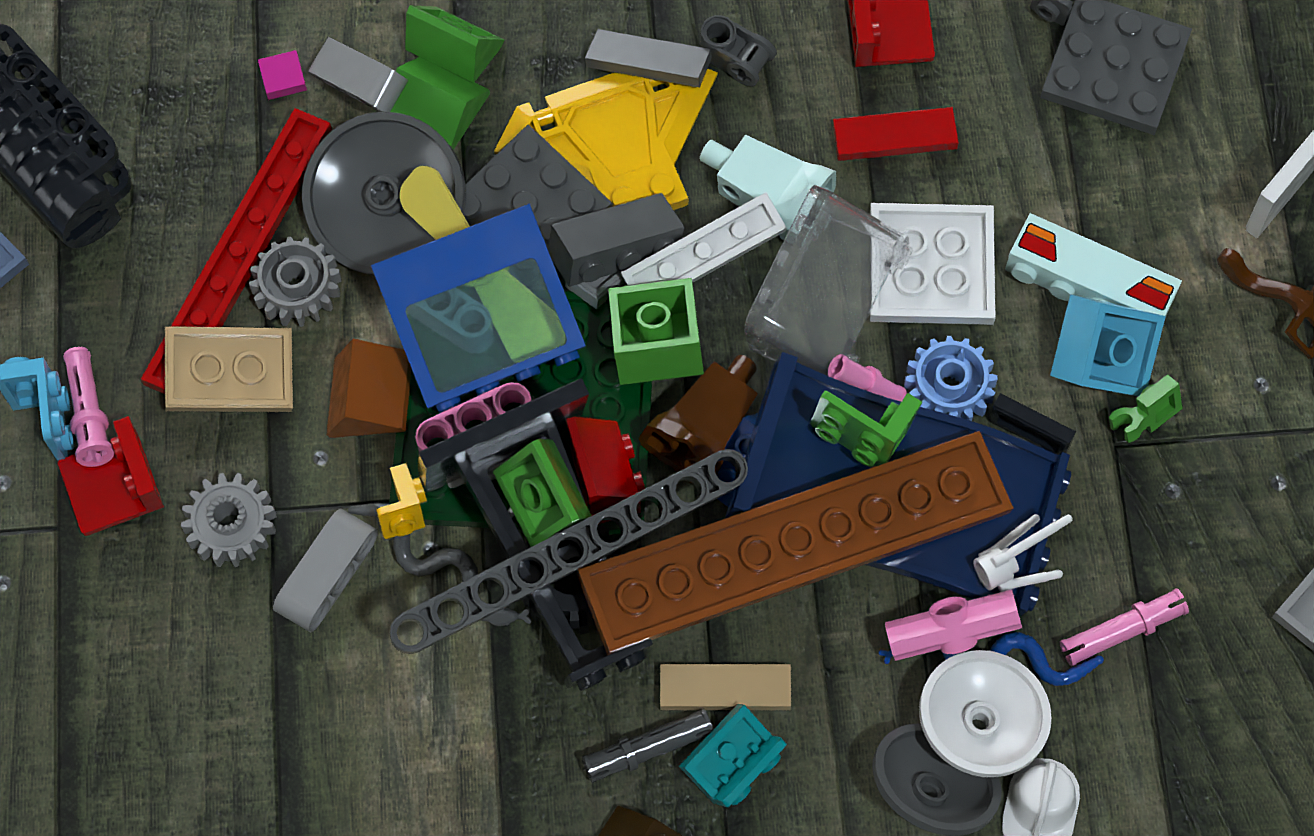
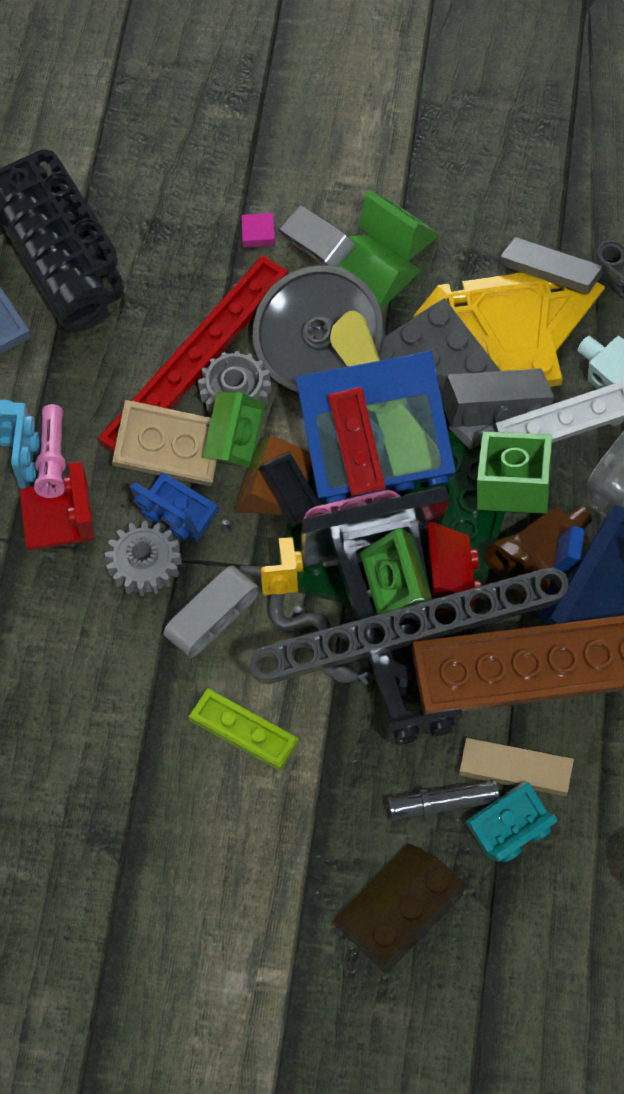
camera: 15 degrees right, 5 degrees down
none -> blue bracket [130,472,220,543]
none -> lime tile [189,688,299,772]
none -> bright green slope [203,392,265,469]
none -> black tile [258,451,320,528]
none -> red tile [328,387,386,497]
none -> blue tile [553,525,585,574]

